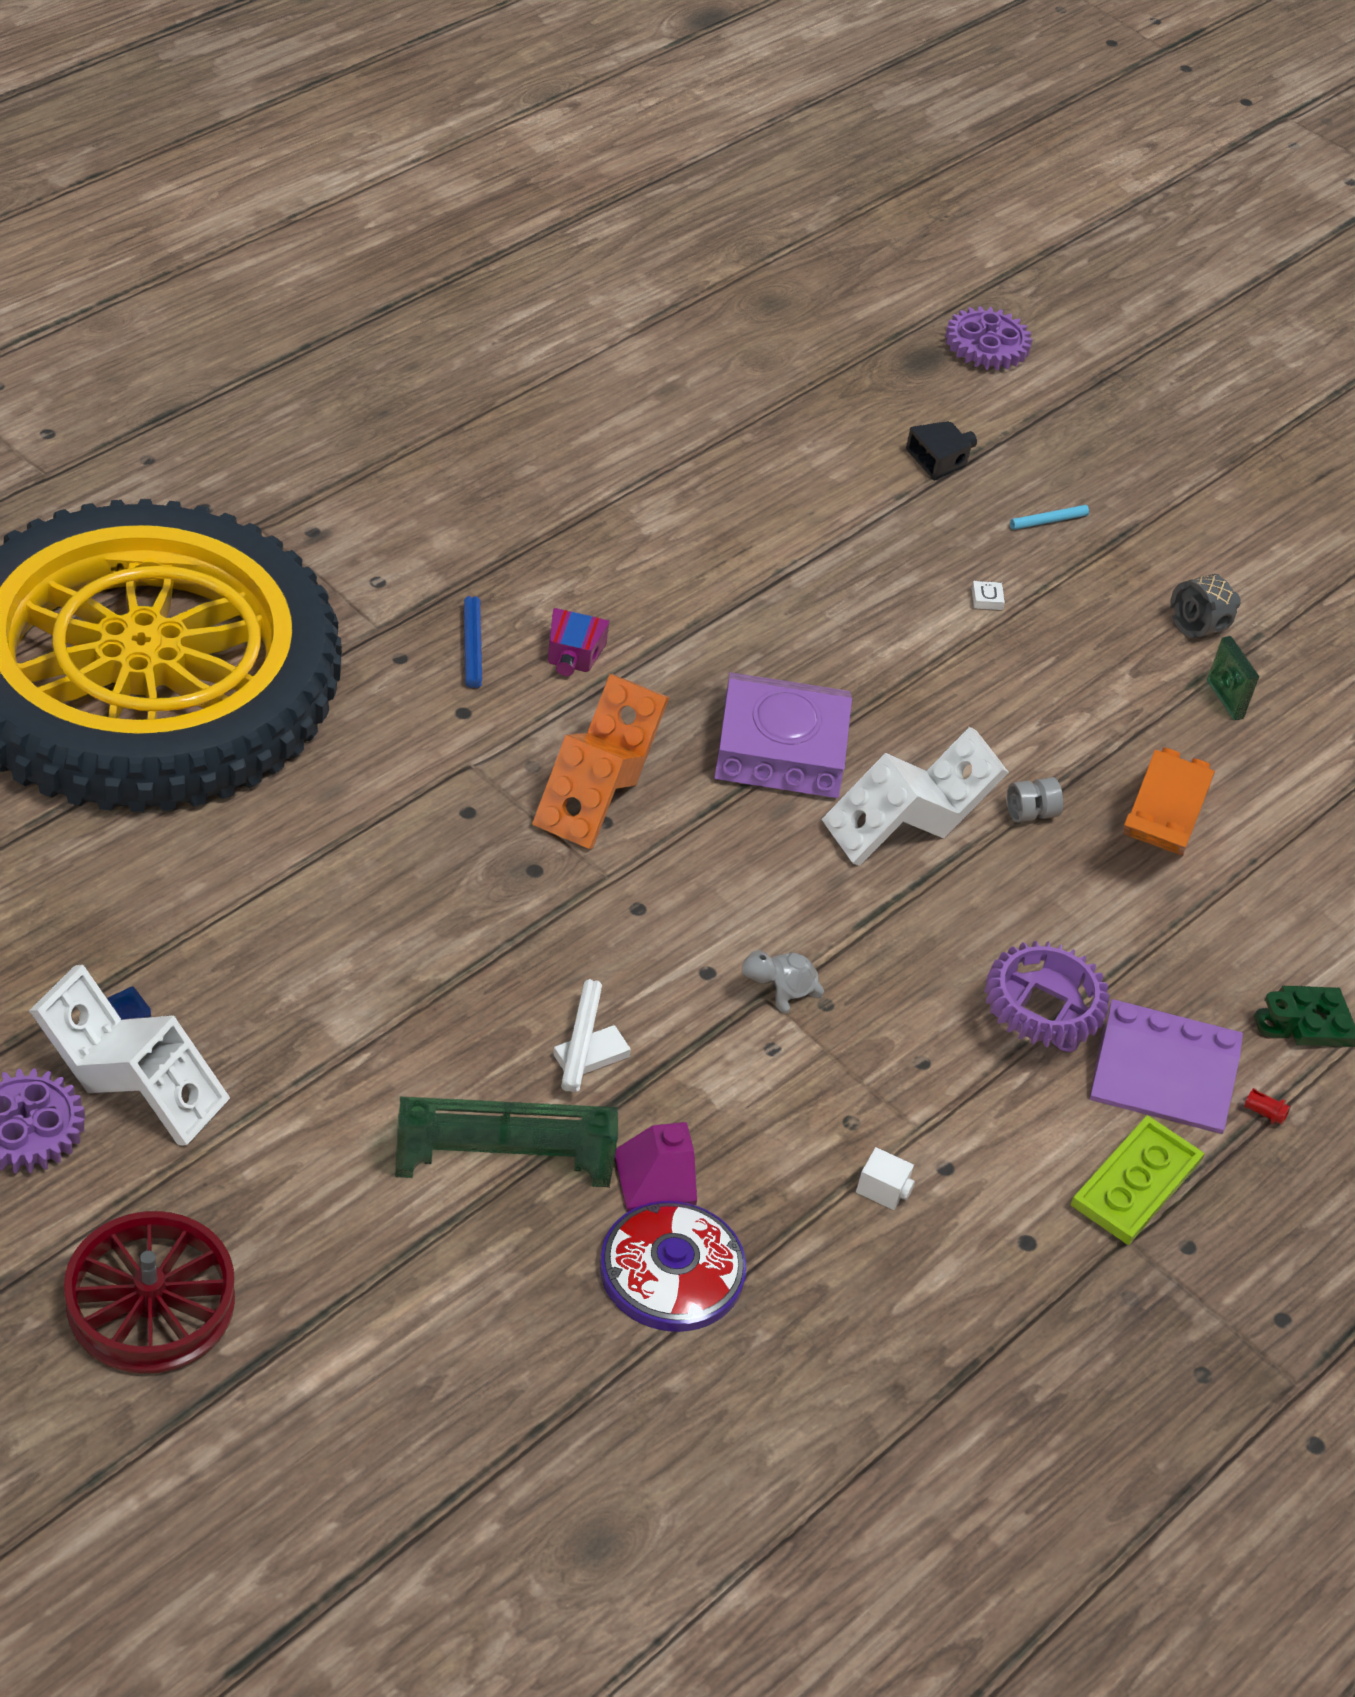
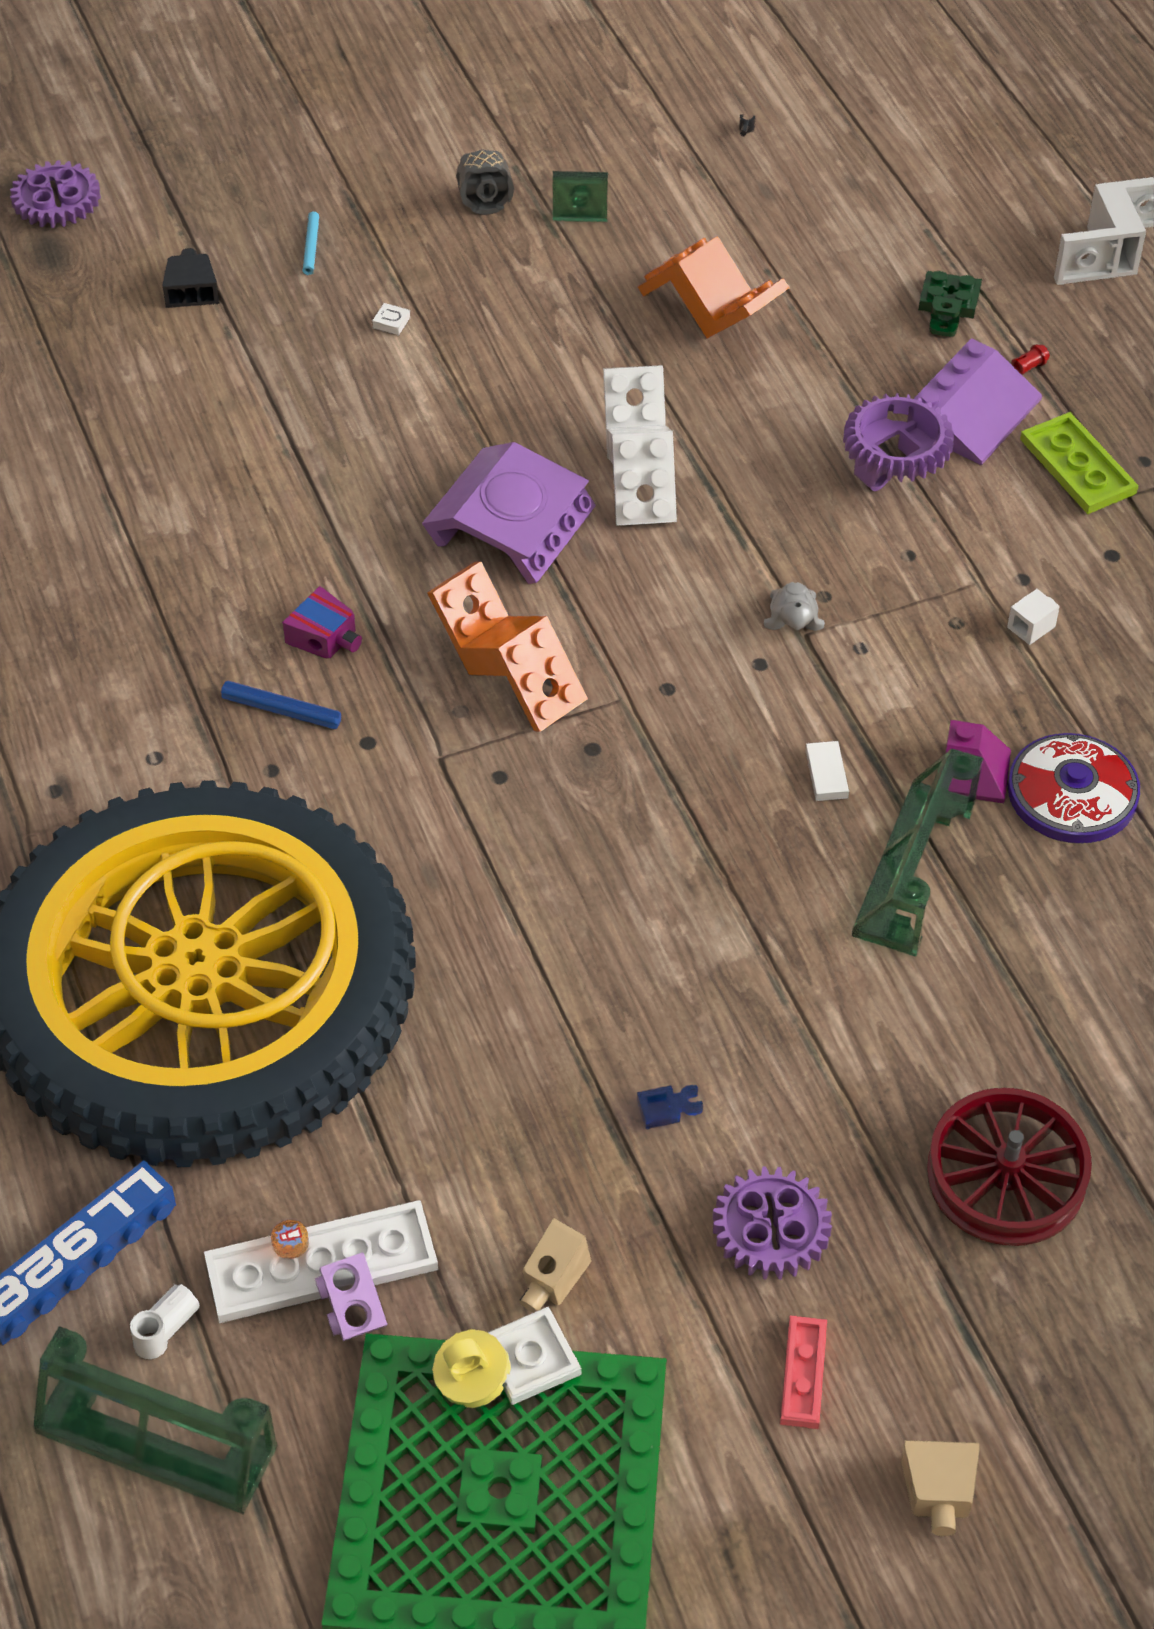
camera: 60 degrees left, 5 degrees up
white bracket [29,965,230,1145] -> none
white axle [561,979,602,1093] -> none
light grey wheel [1006,777,1063,822] -> none

